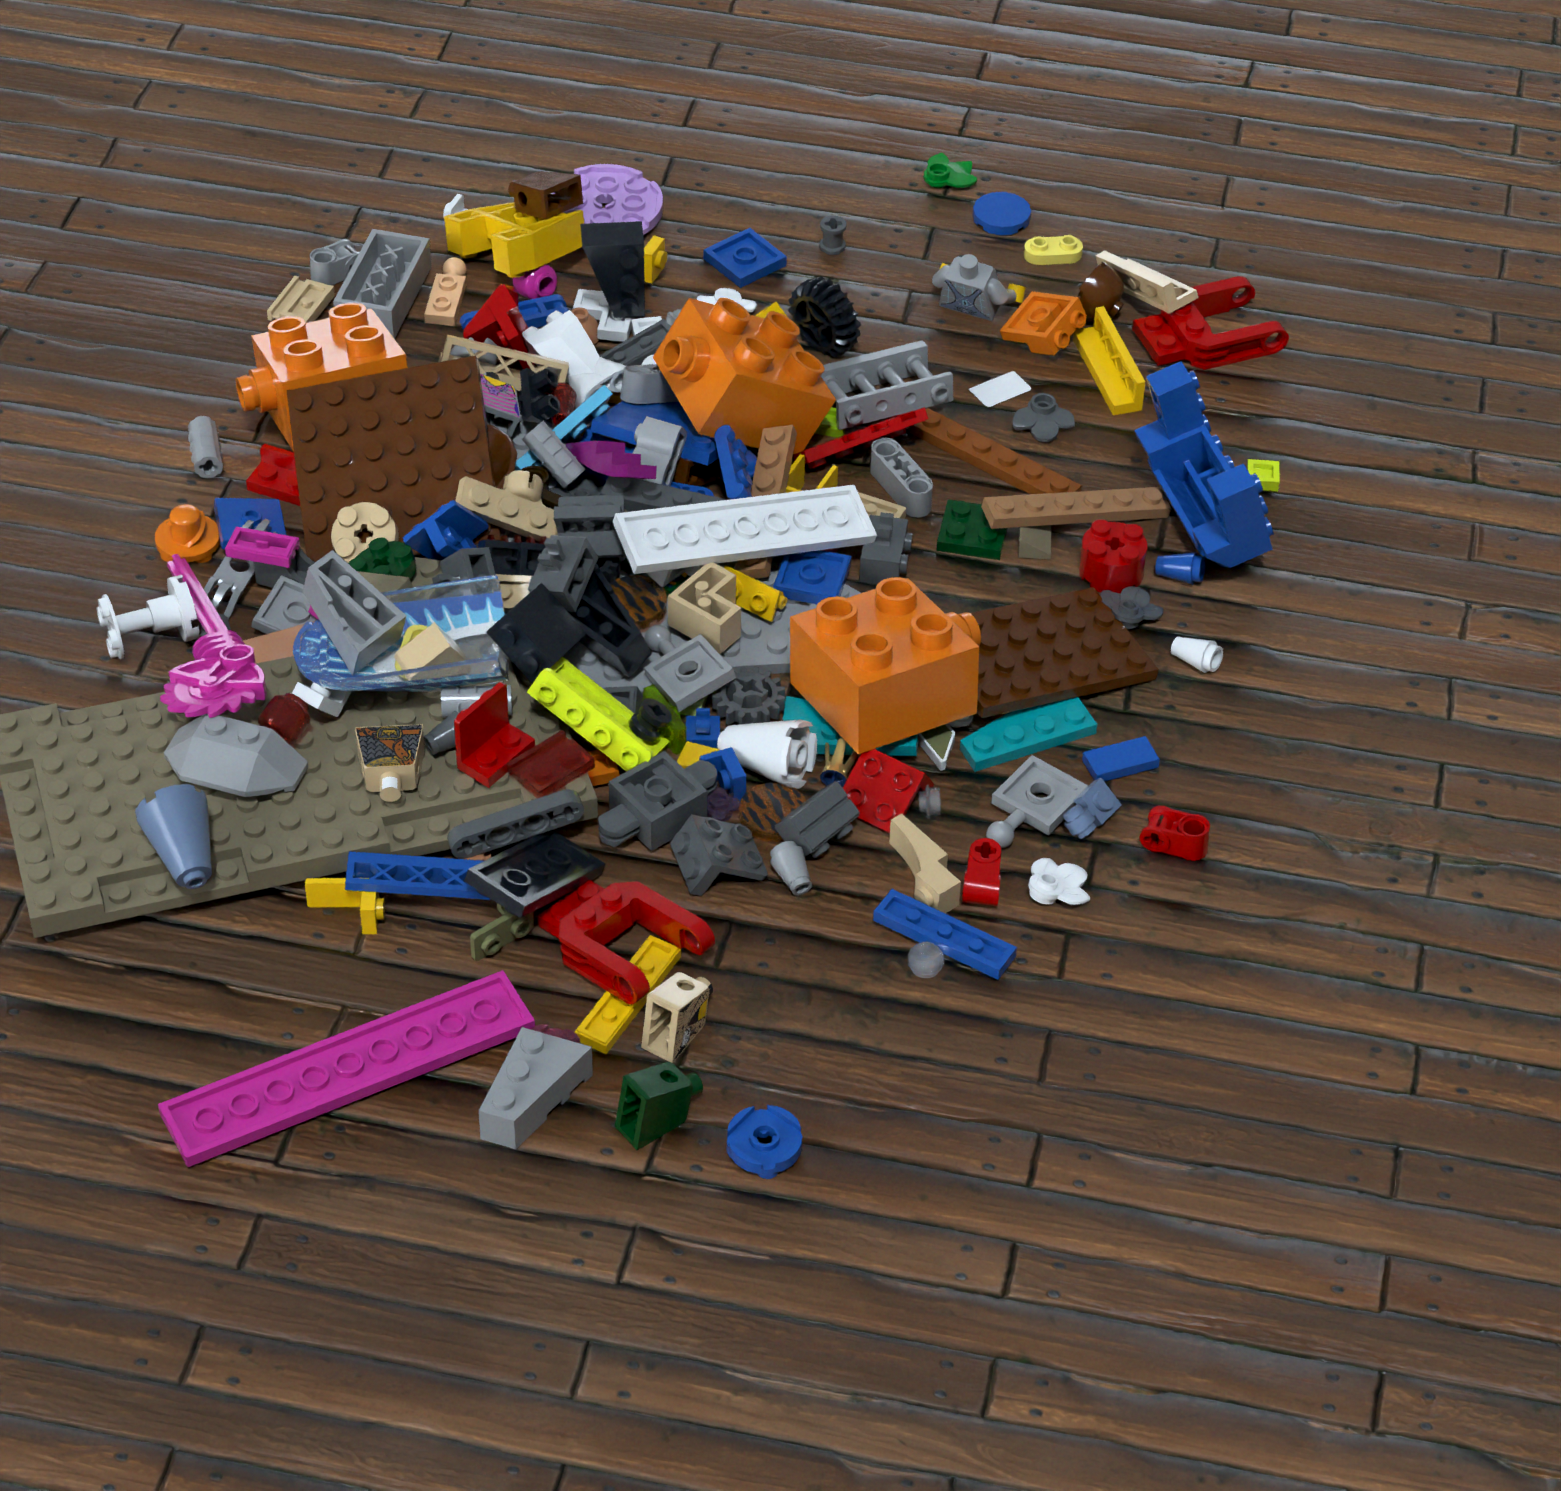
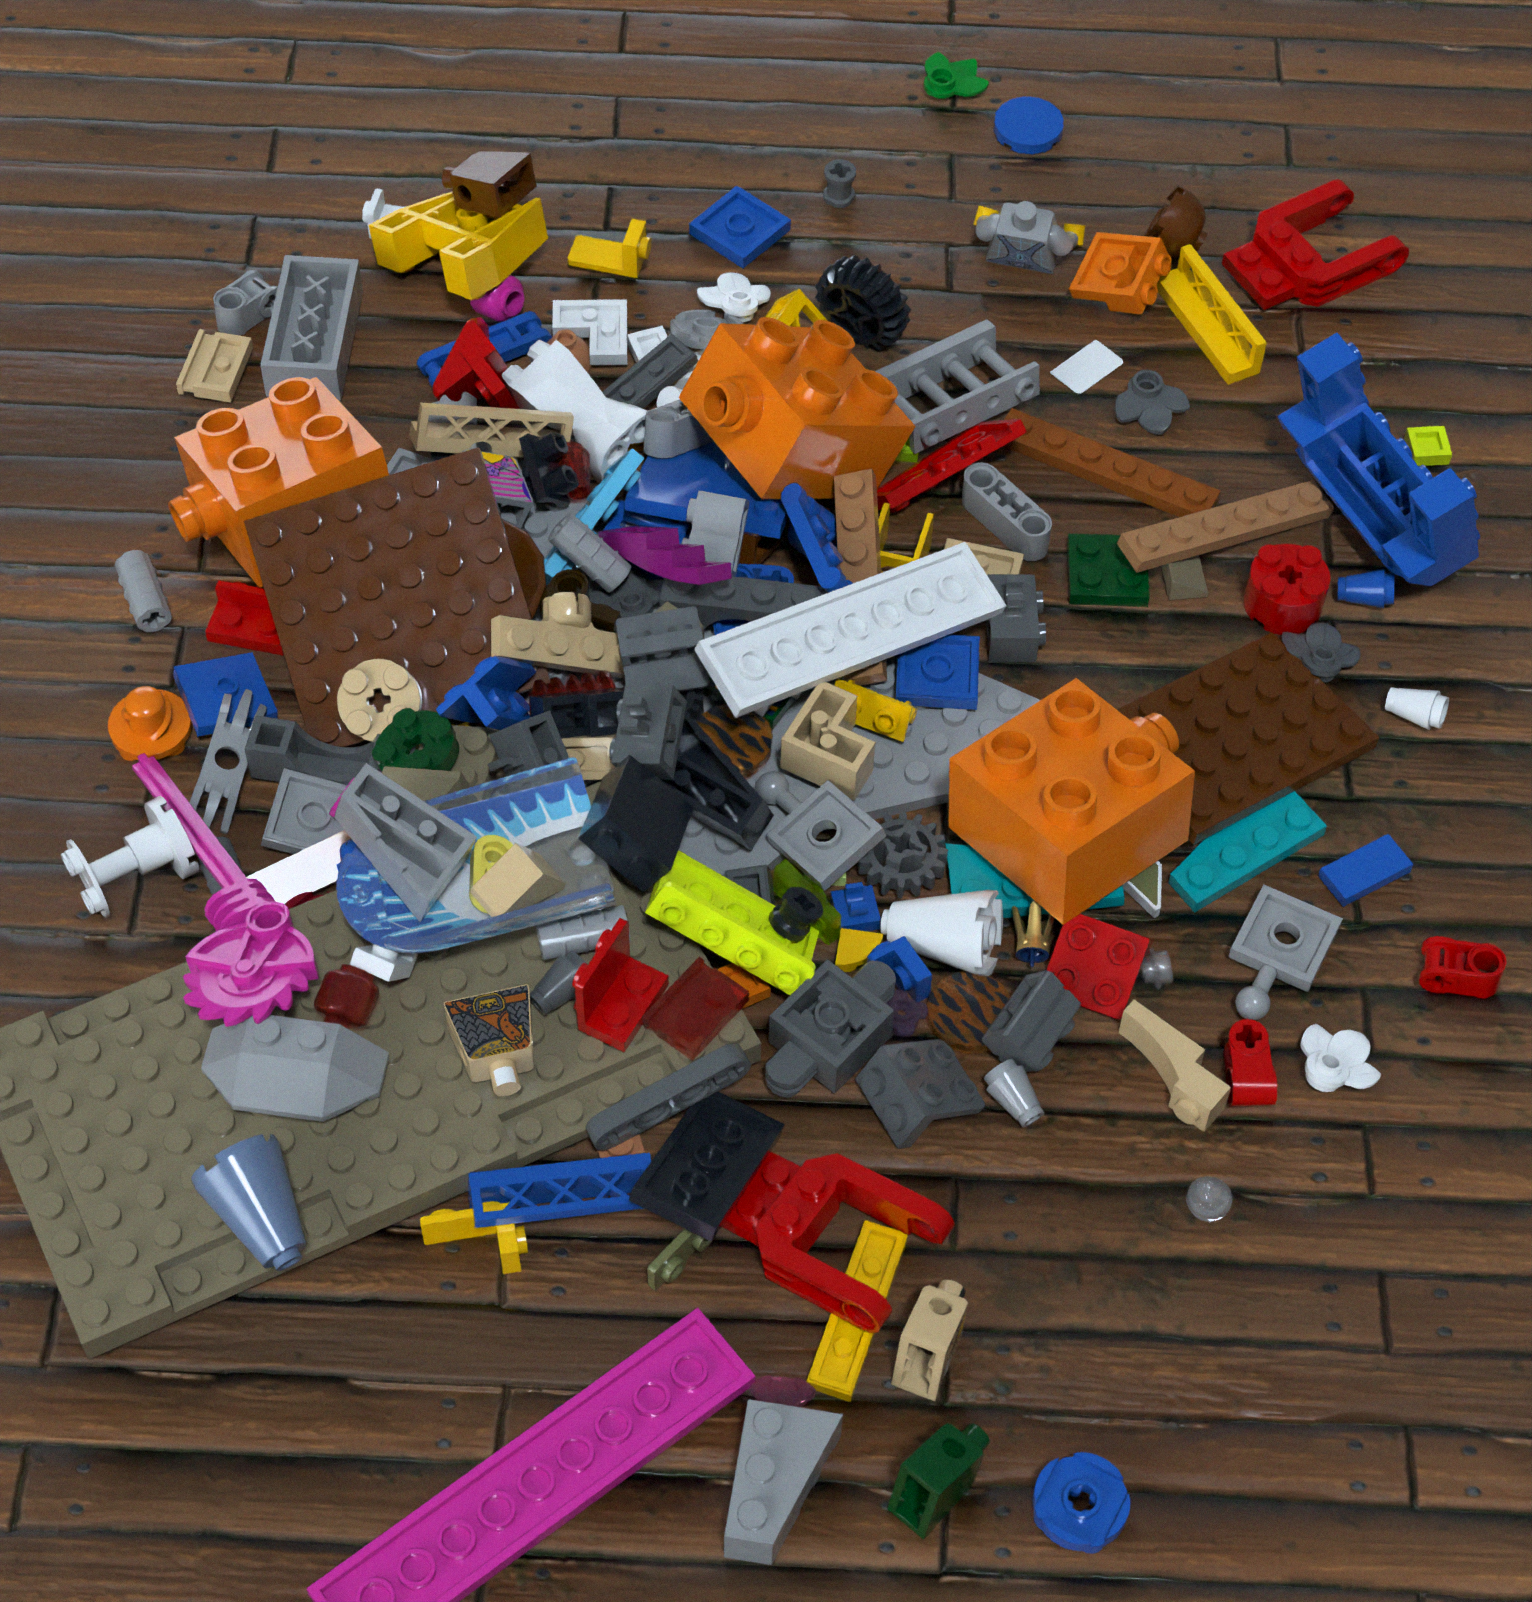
camera: 10 degrees left, 10 degrees up
dark pink tile [225,527,300,568] -> none
light nougat plate [424,257,467,326] -> none
lavender plate [553,164,663,235] -> none
black wedge [580,221,645,318] -> none
blue plate [873,889,1017,980] -> none
light yellow plate [1024,235,1083,265] -> none
sand blue plate [1063,778,1121,839] -> none
tan fence [1095,251,1198,313] -> none

